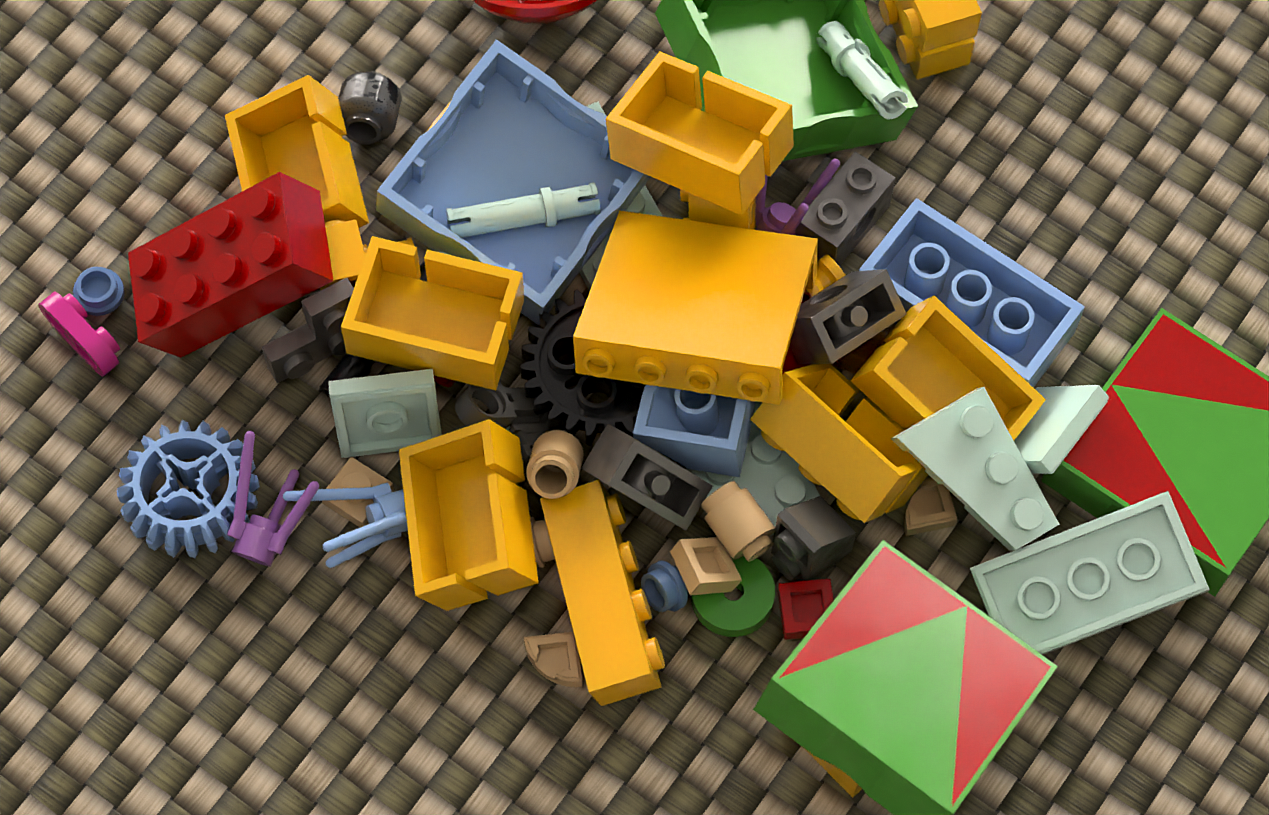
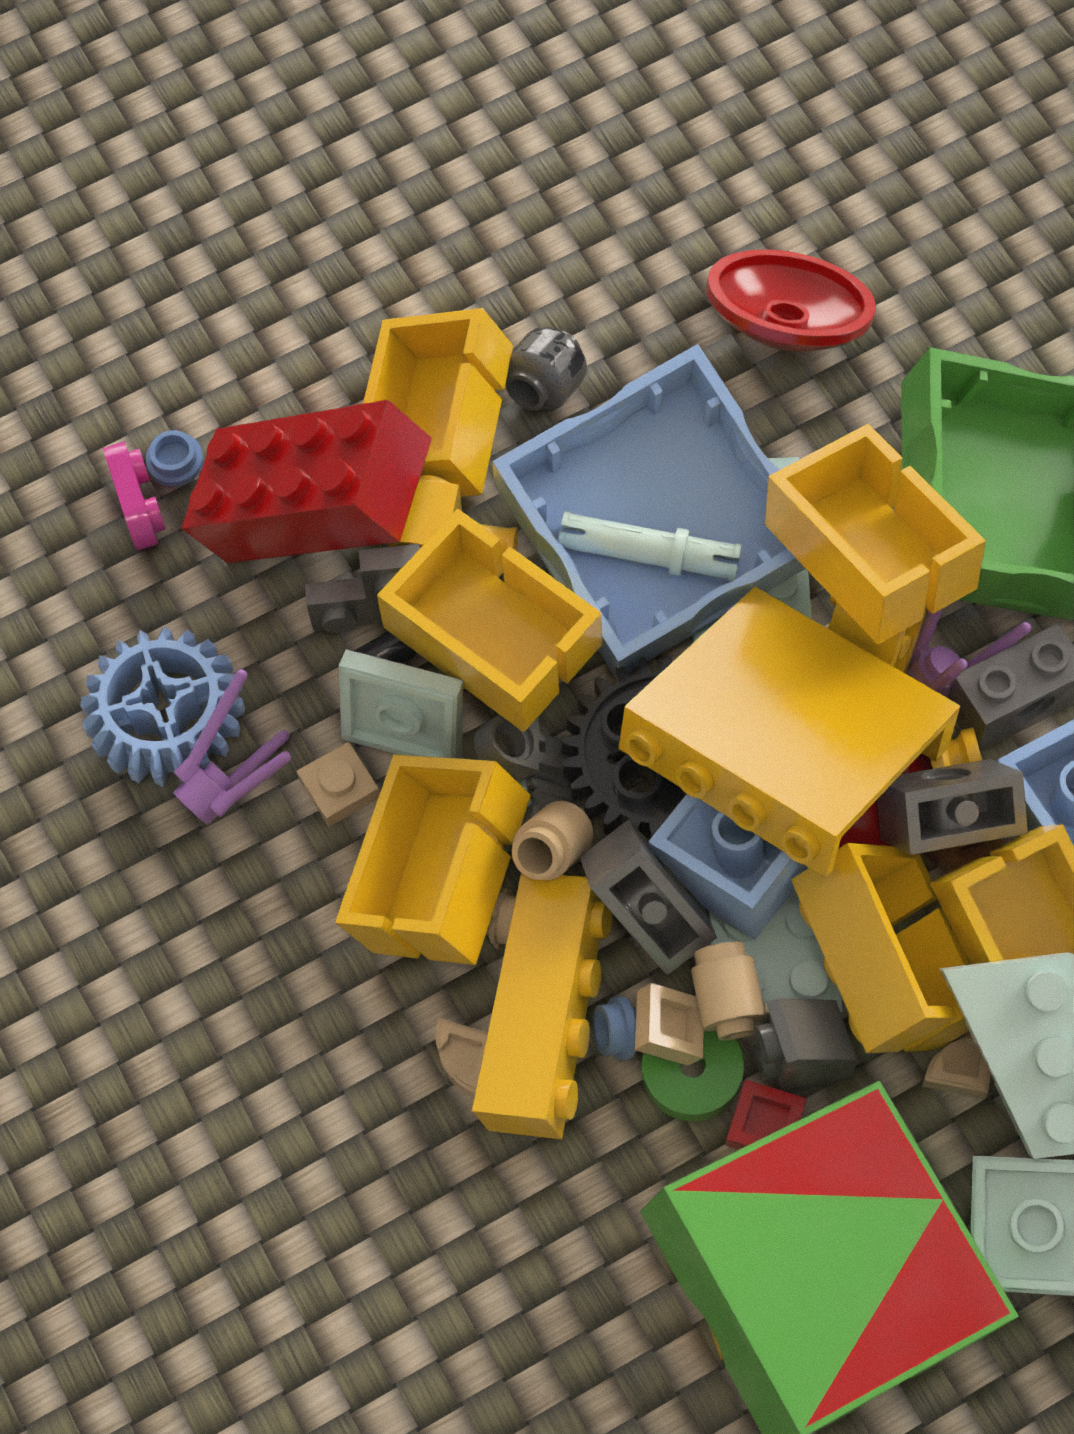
camera: 30 degrees right, 0 degrees up
light blue plant [283,482,408,568] -> none

